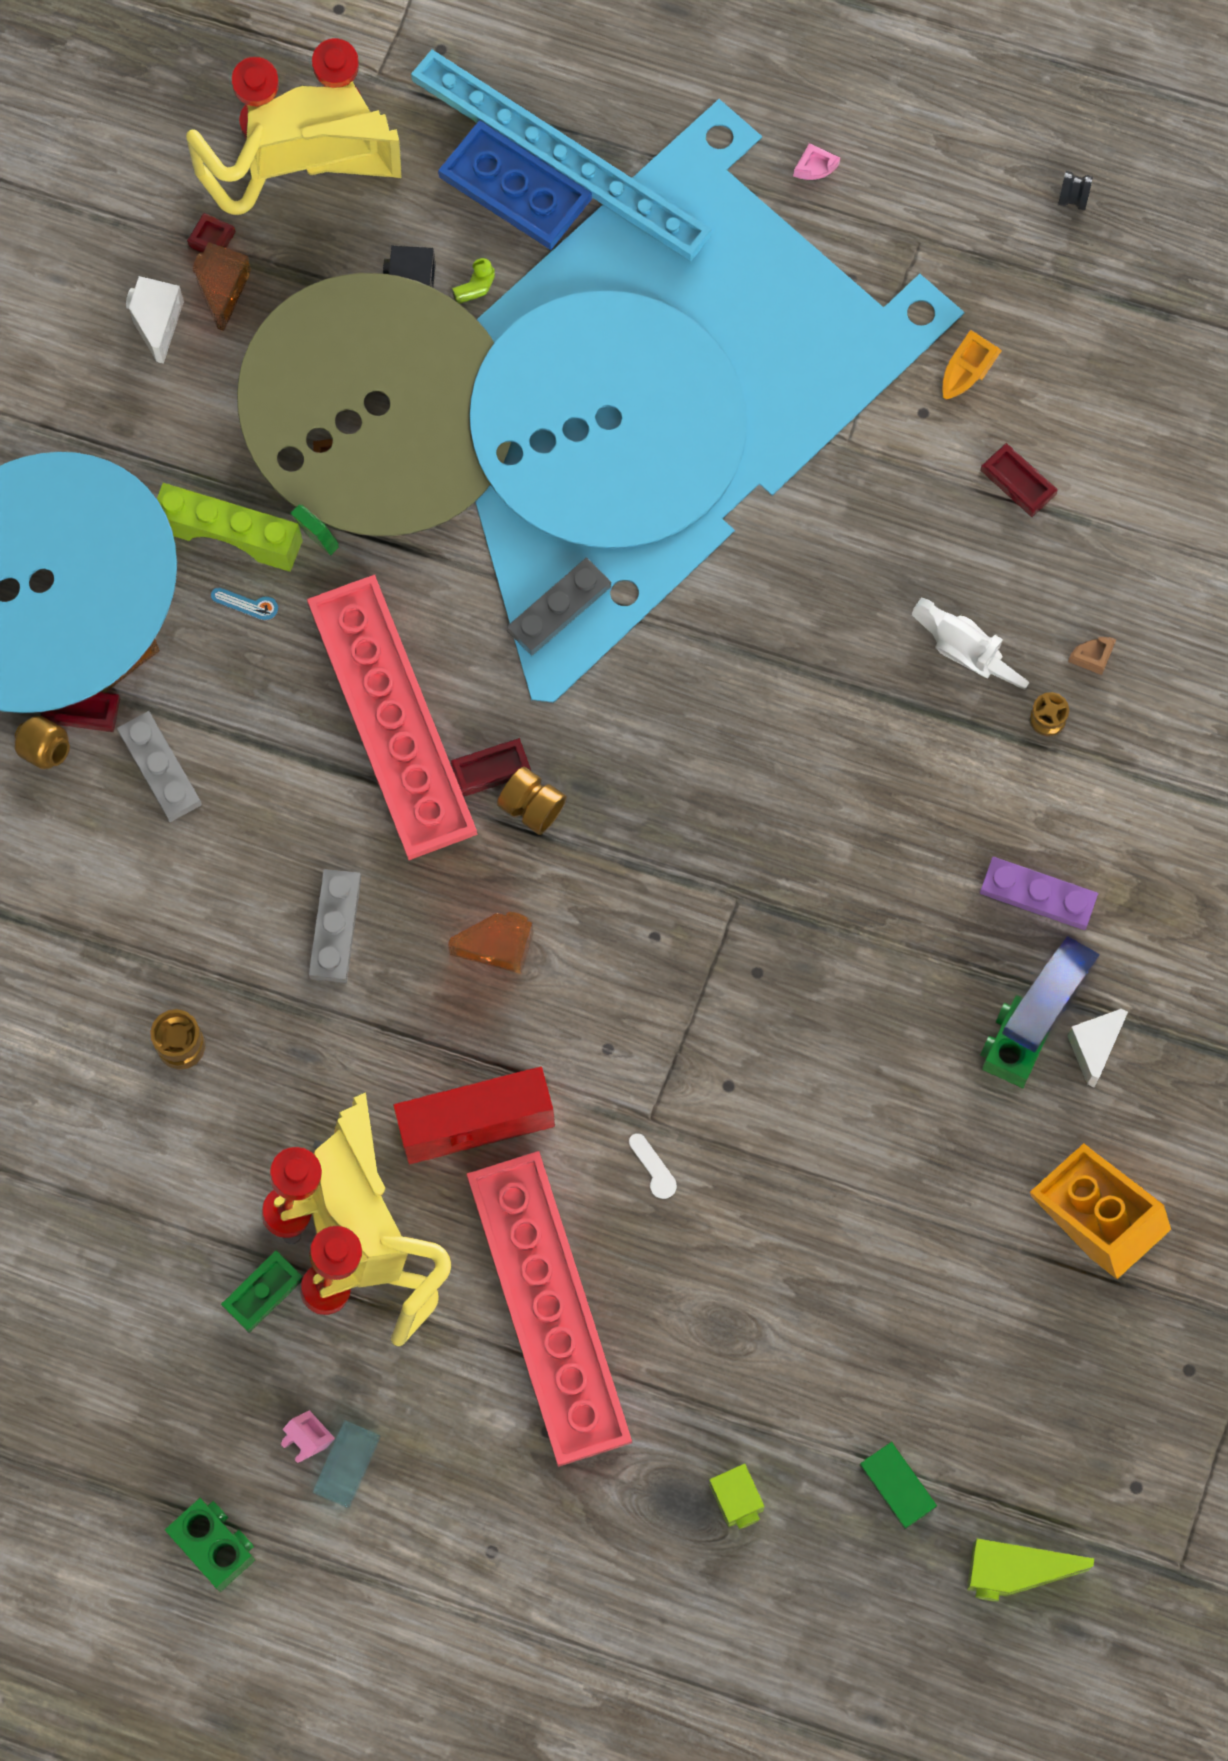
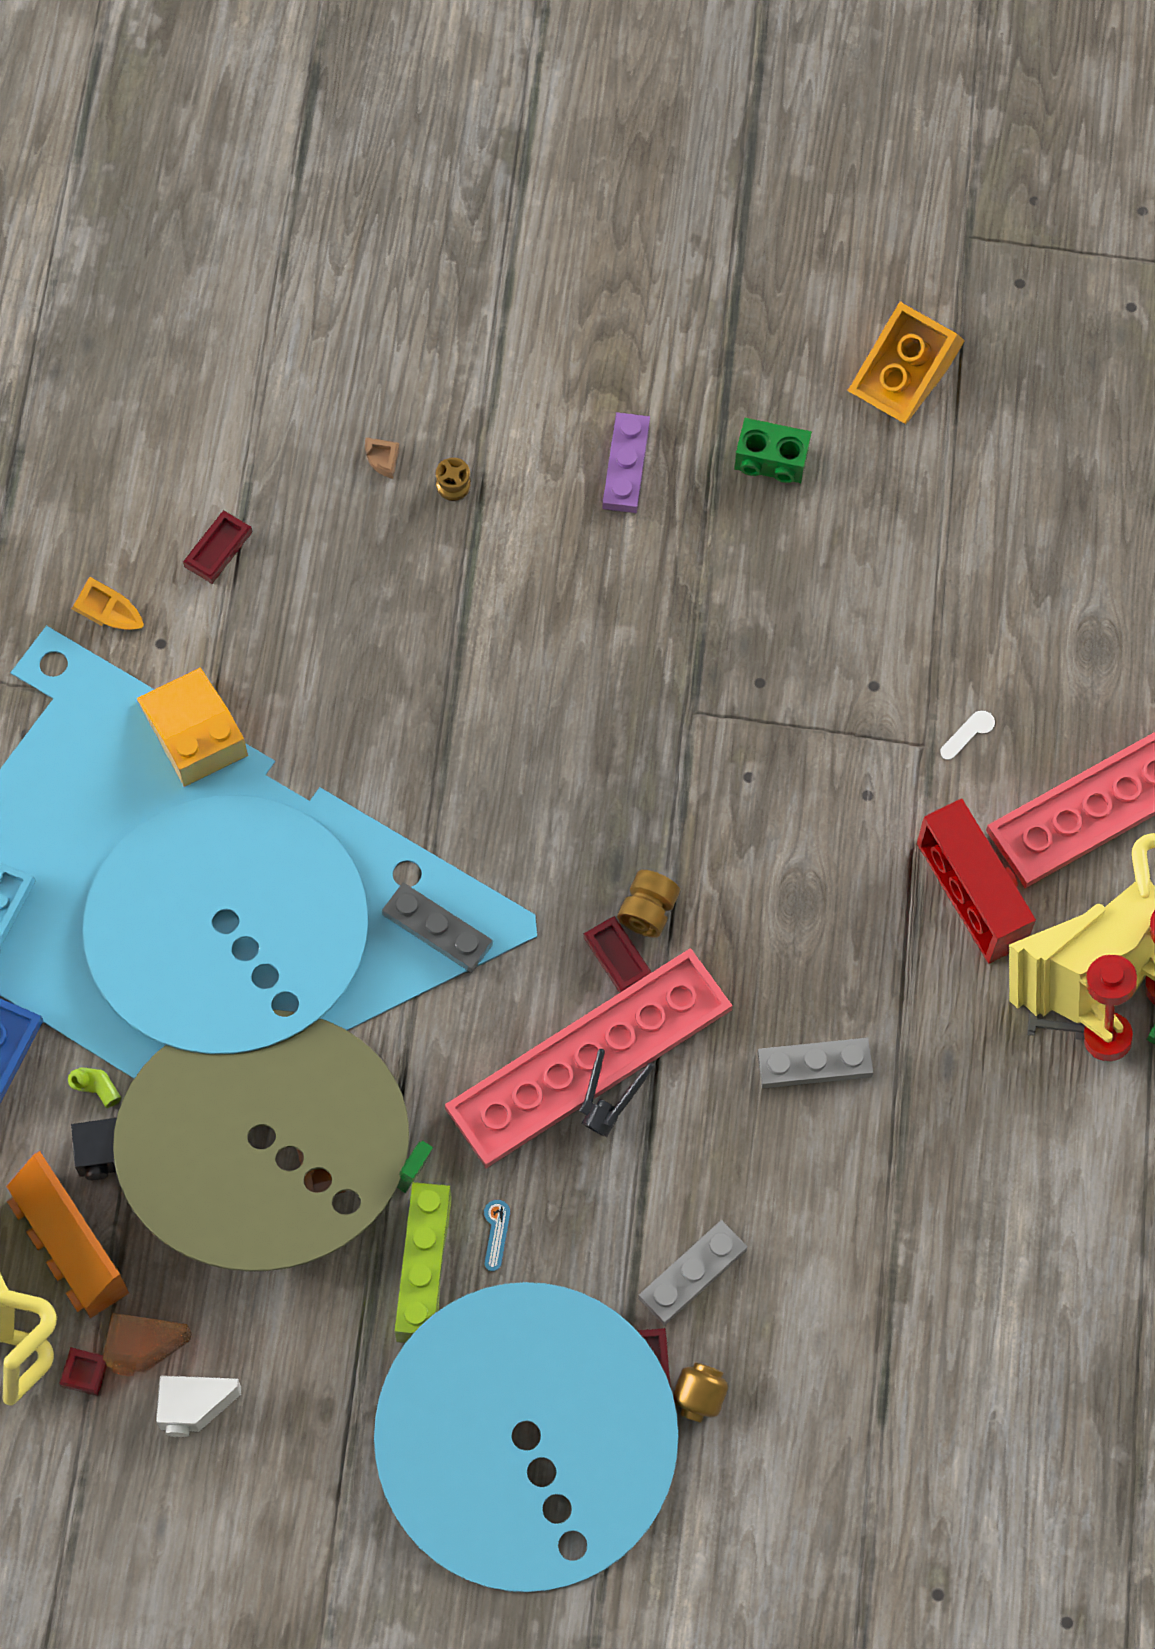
camera: 105 degrees left, 5 degrees down
pearl gold wheel [150,1009,205,1070] -> none
clear orange slope [448,912,534,974] -> none
white animal [912,597,1029,690] -> none
clear blue slope [1002,936,1100,1053] -> none
white slope [1067,1009,1128,1087] -> none
none -> orange slope [6,1151,129,1319]
none -> light orange slope [137,667,248,787]
none -> black plant [579,1048,654,1138]

